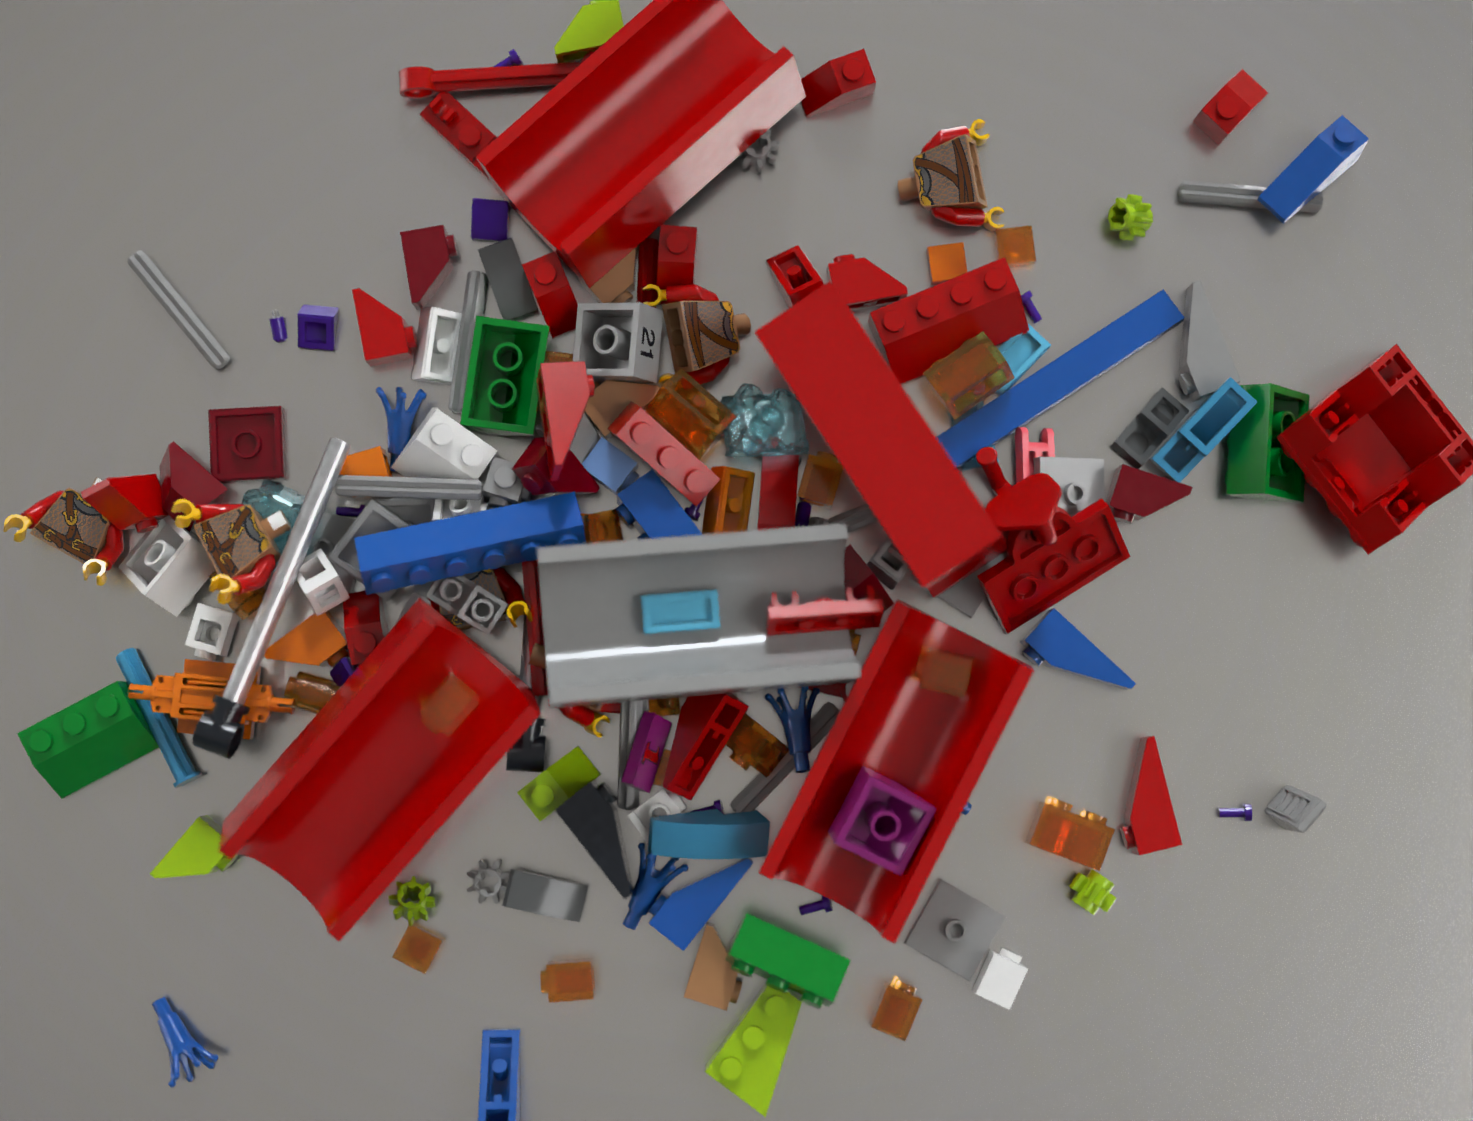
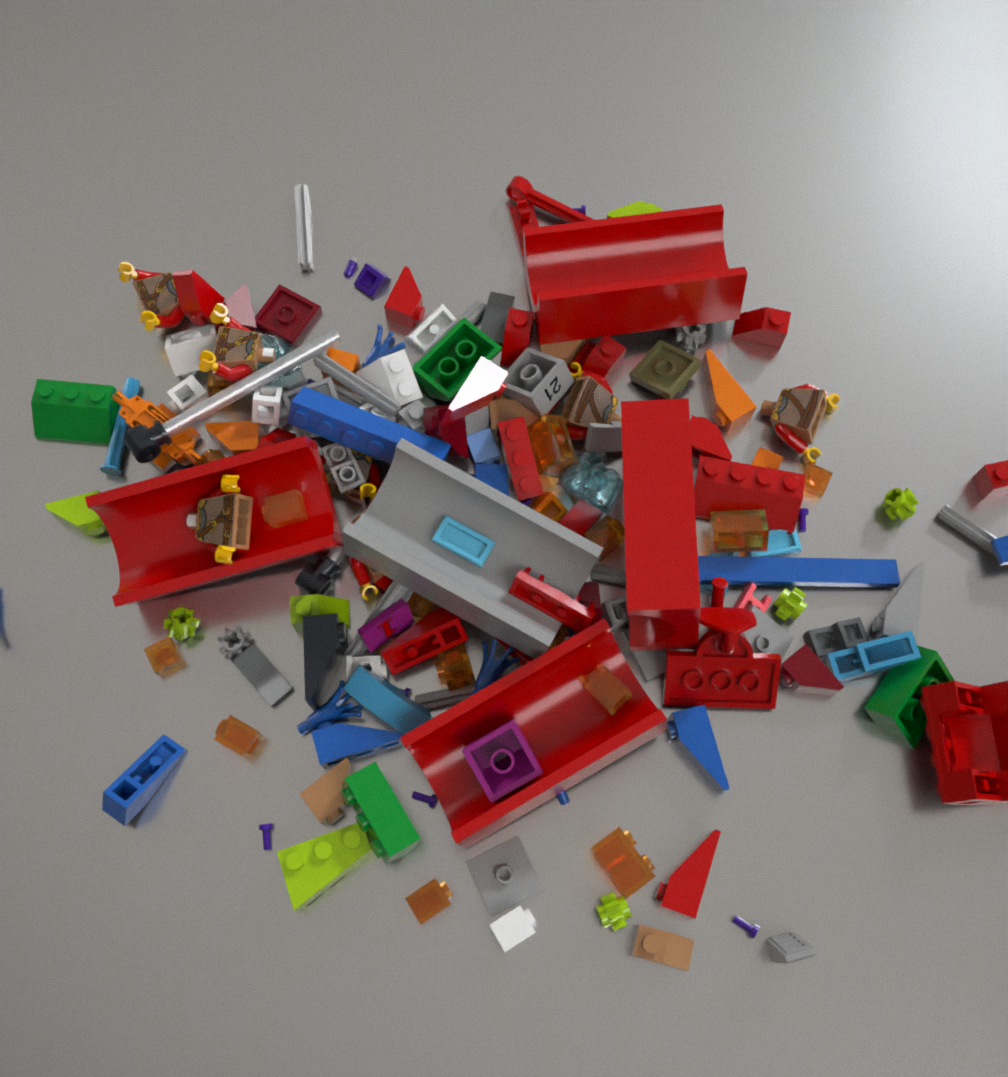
camera: 35 degrees right, 15 degrees down
dark red slope [400,225,458,310] -> none
dark purple slope [471,198,511,242] -> none
none -> torso [187,475,253,565]
none -> dark purple piece [259,823,273,850]
none -> light grey slope [584,421,622,452]
none -> olive hinge [629,340,702,399]
none -> medium nougat slope [629,924,694,971]
none -> orange slope [702,349,757,433]
none -> lime gear [773,587,808,621]

